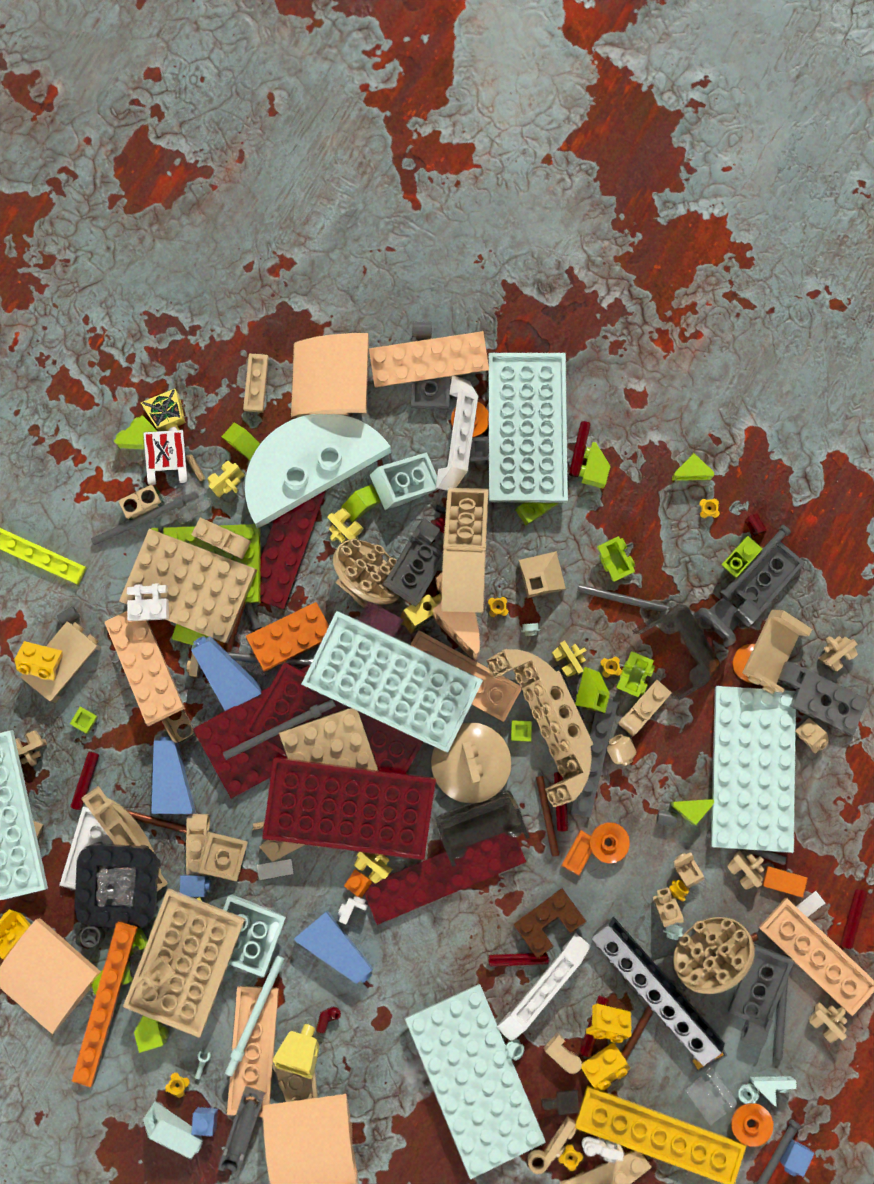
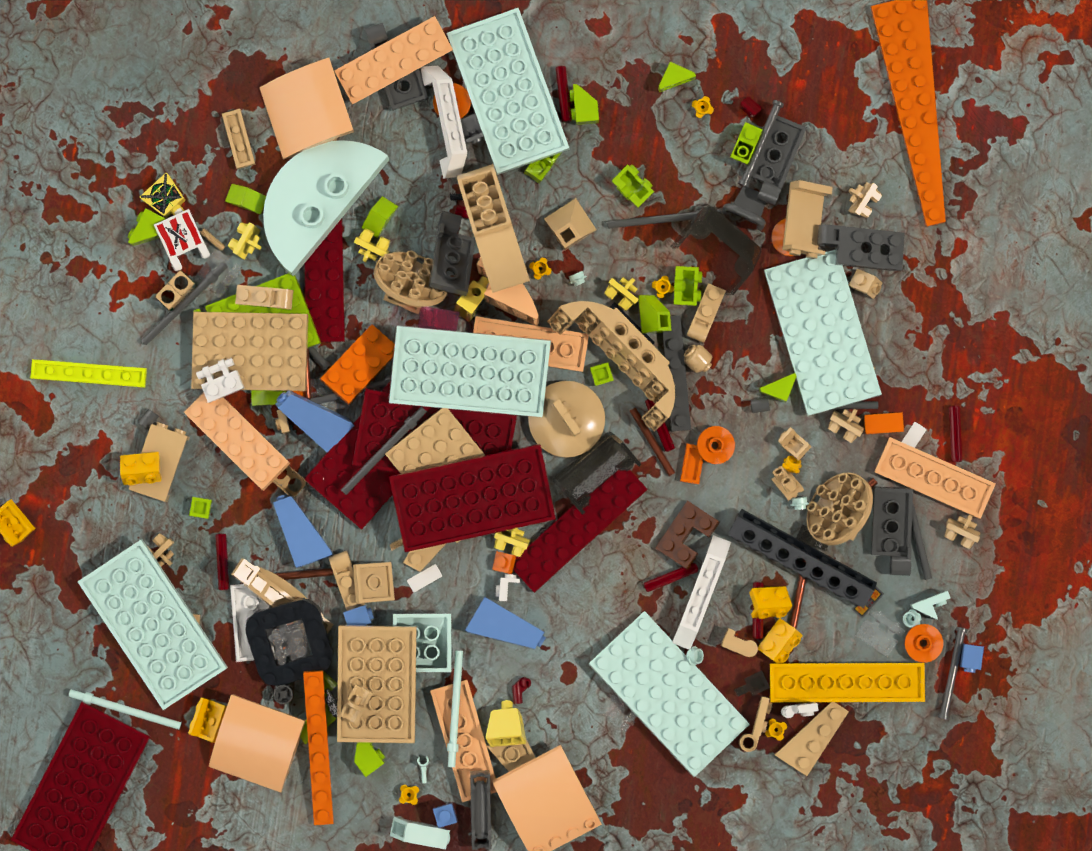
camera: 20 degrees left, 5 degrees up
light aqua slope [370,453,438,510] -> none

